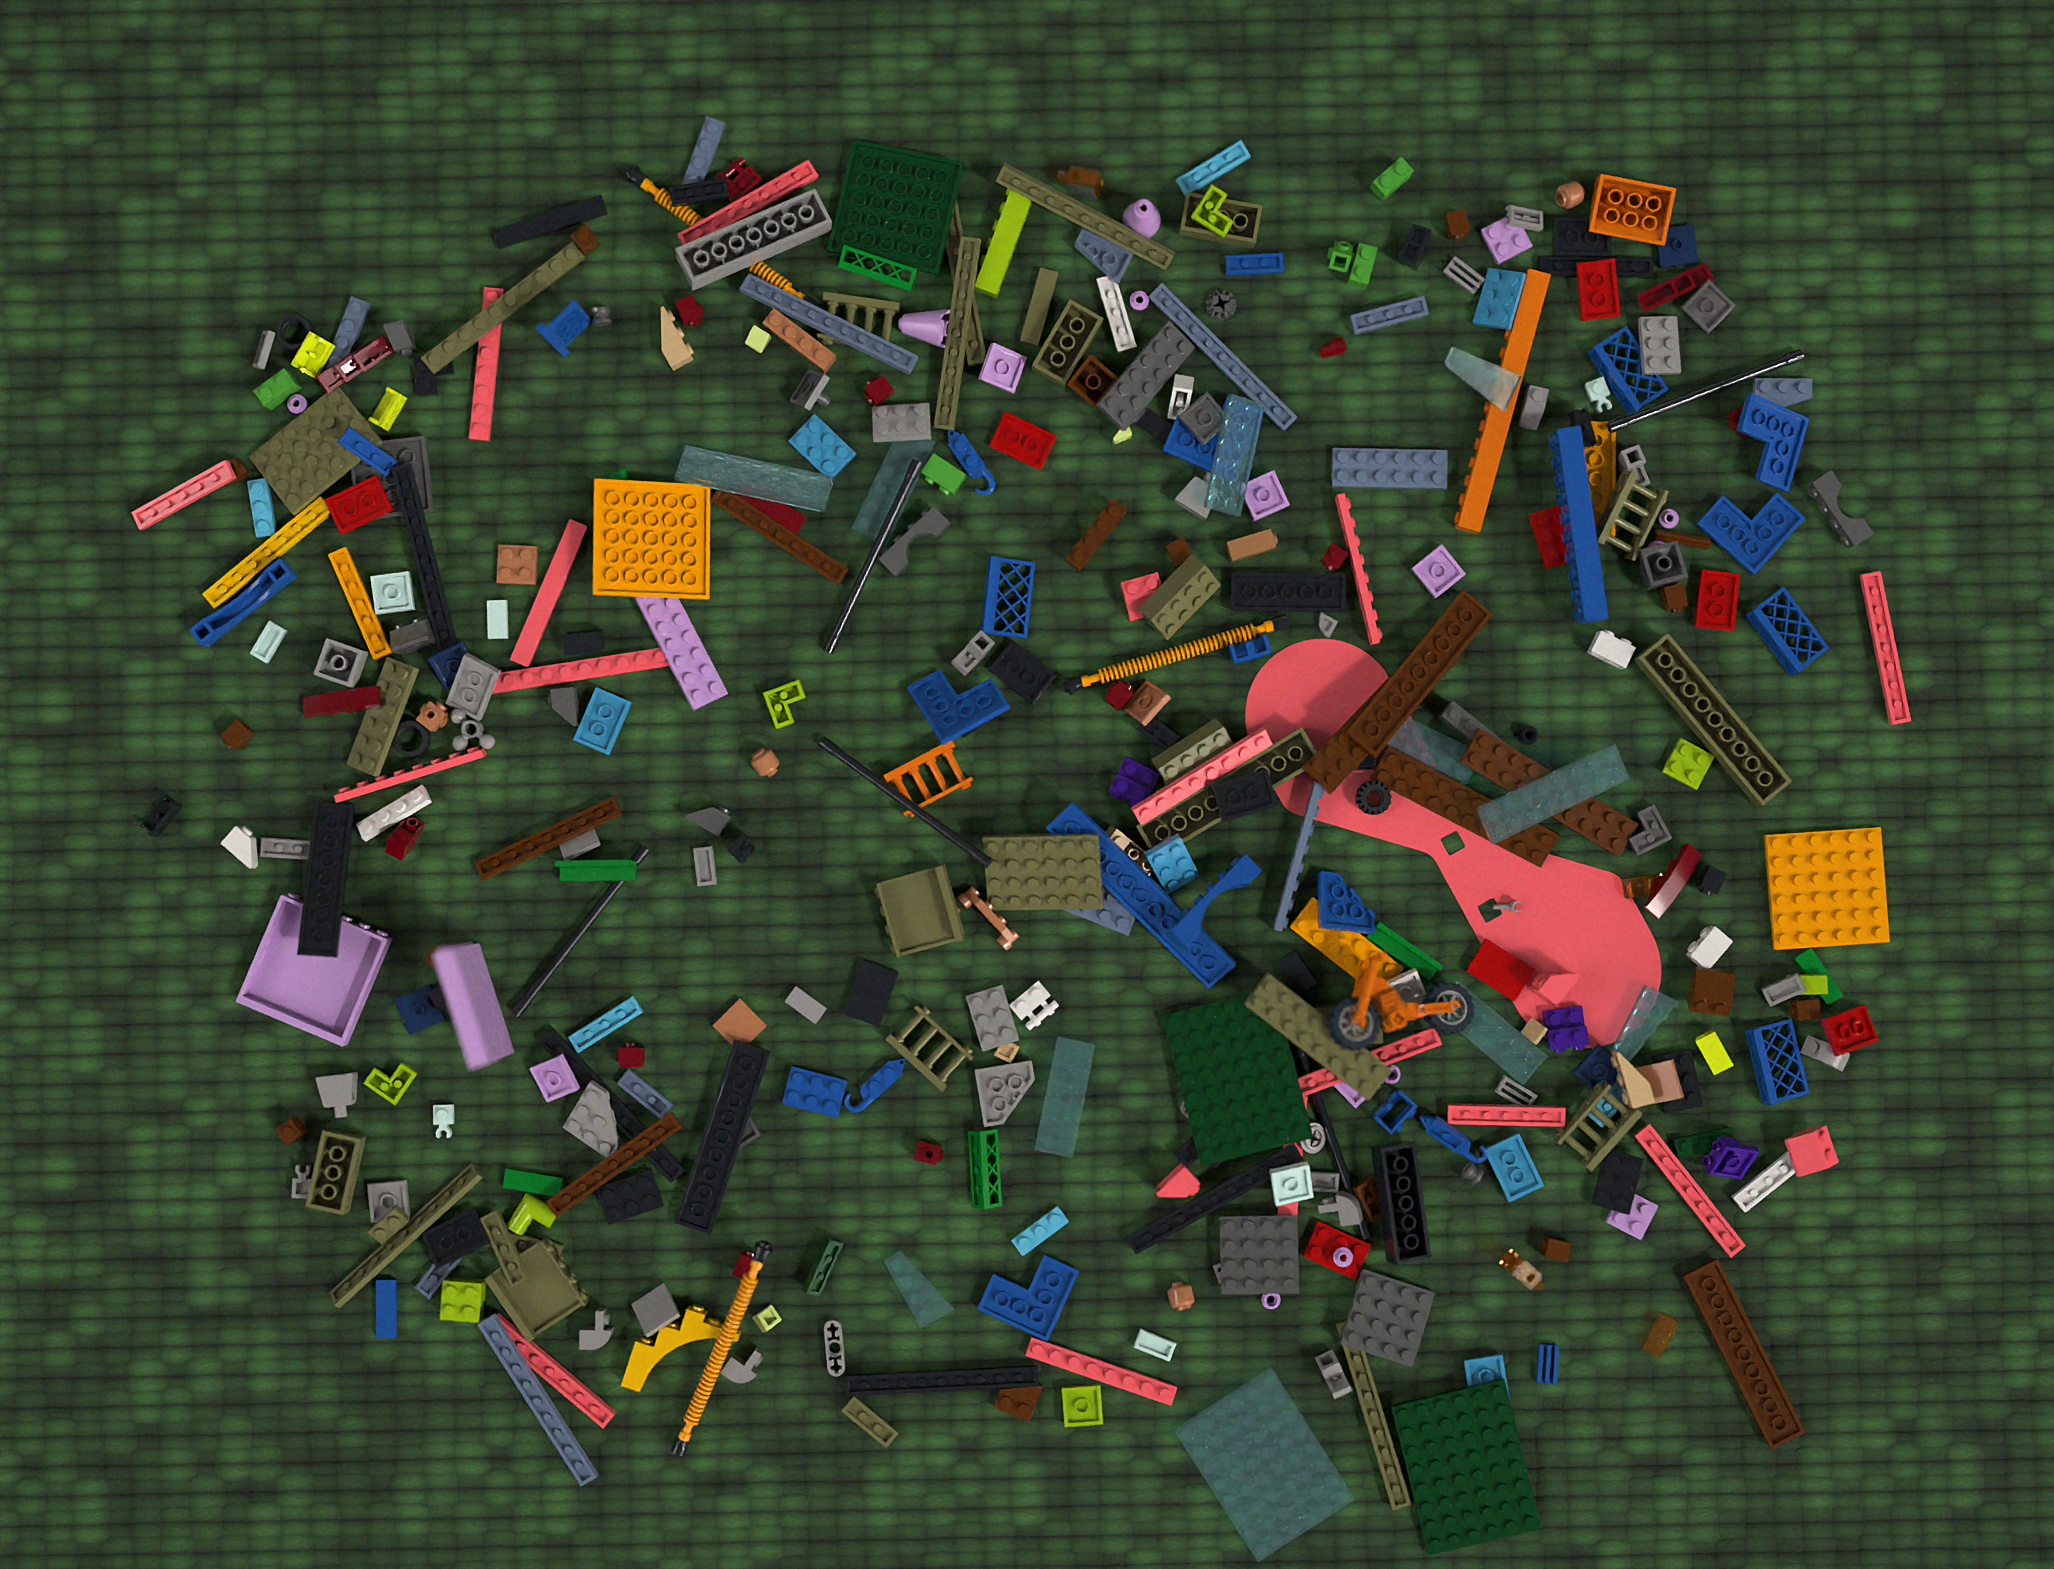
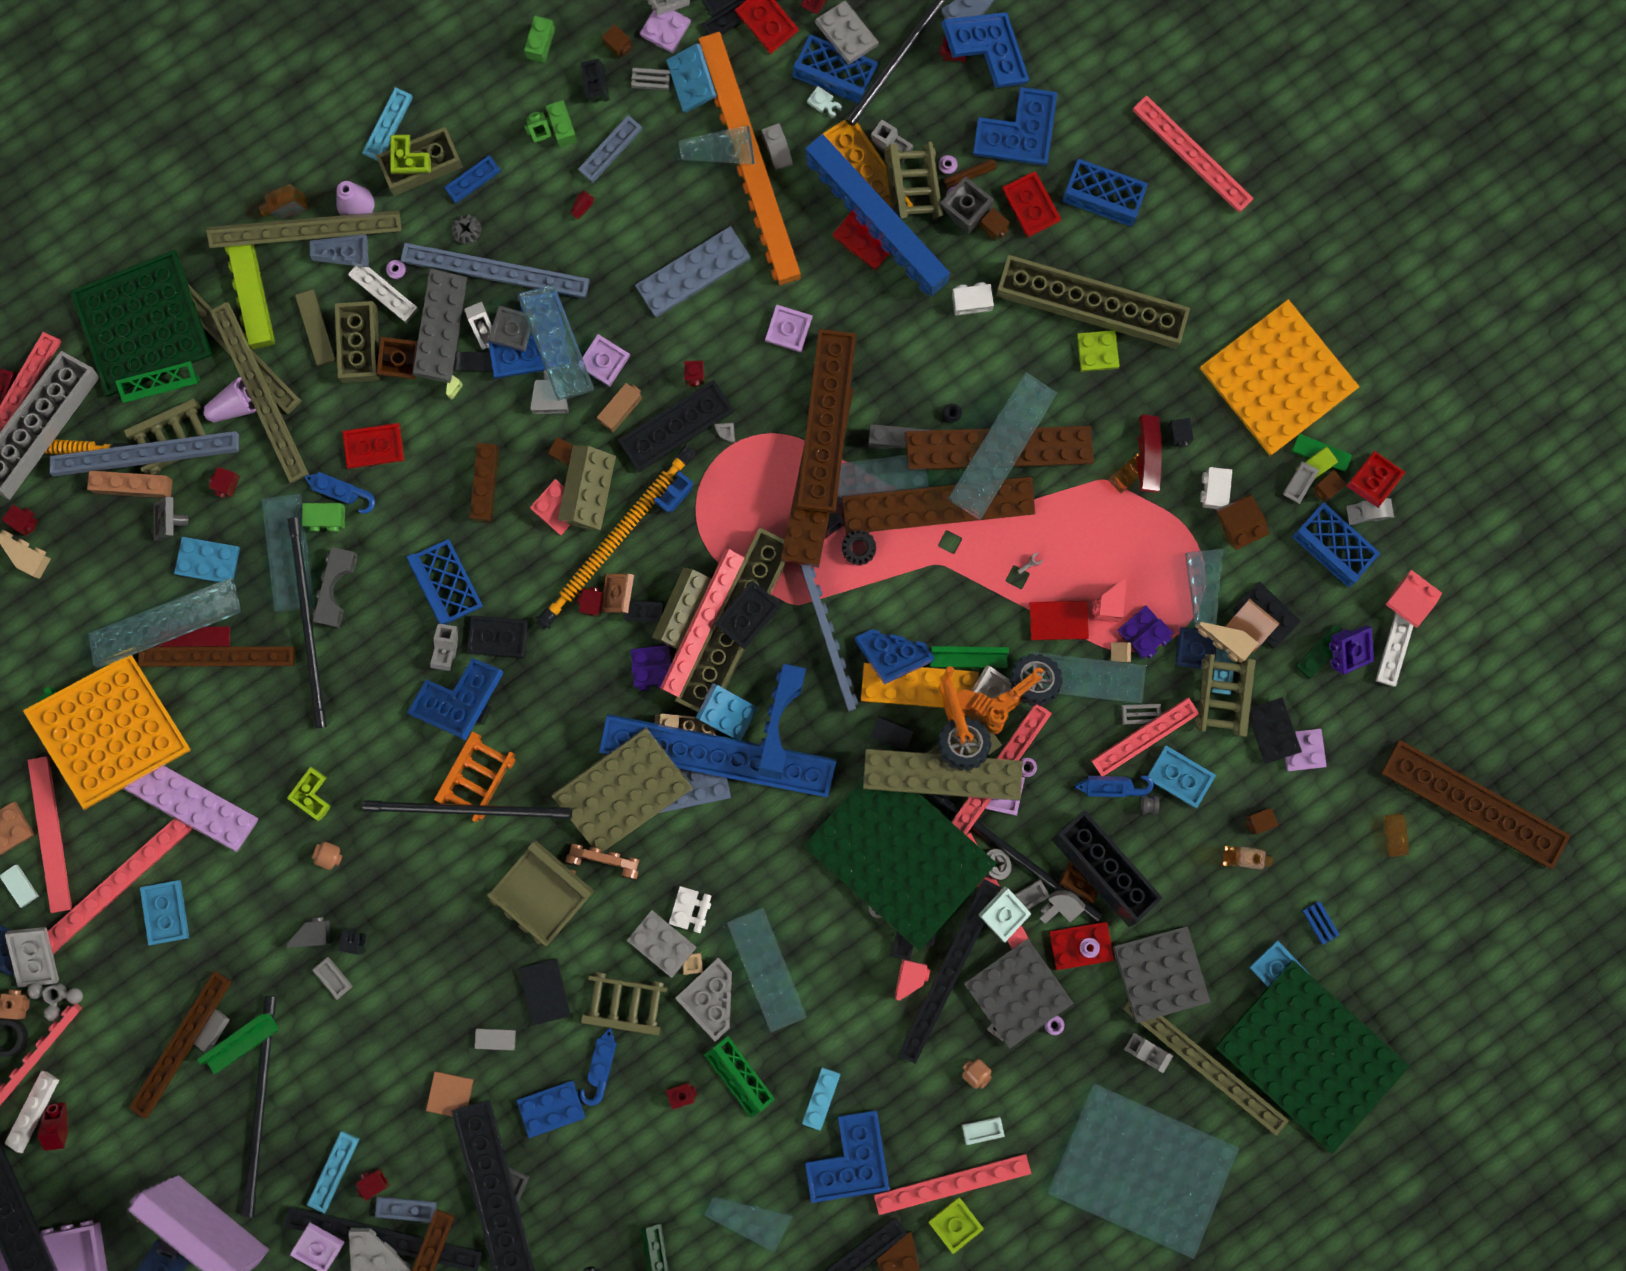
camera: 35 degrees left, 5 degrees down
dark grey slope [548,687,580,727] -> none
black hinge [562,629,605,656] -> none
yellowish green slope [745,325,771,353] -> none
light grey plate [872,403,931,442] -> none
lavender plate [978,343,1027,393] -> none
coral plate [1335,493,1382,646] -> none
blue window [1372,1088,1417,1134] -> none
black hinge [1568,407,1598,449] -> none
flat silver plate [1629,804,1672,856] -> none
coral plate [1633,1123,1746,1257] -> none
neon yellow hinge [1695,1029,1734,1075] -> none
dark grey arch [1806,470,1874,549] -> none

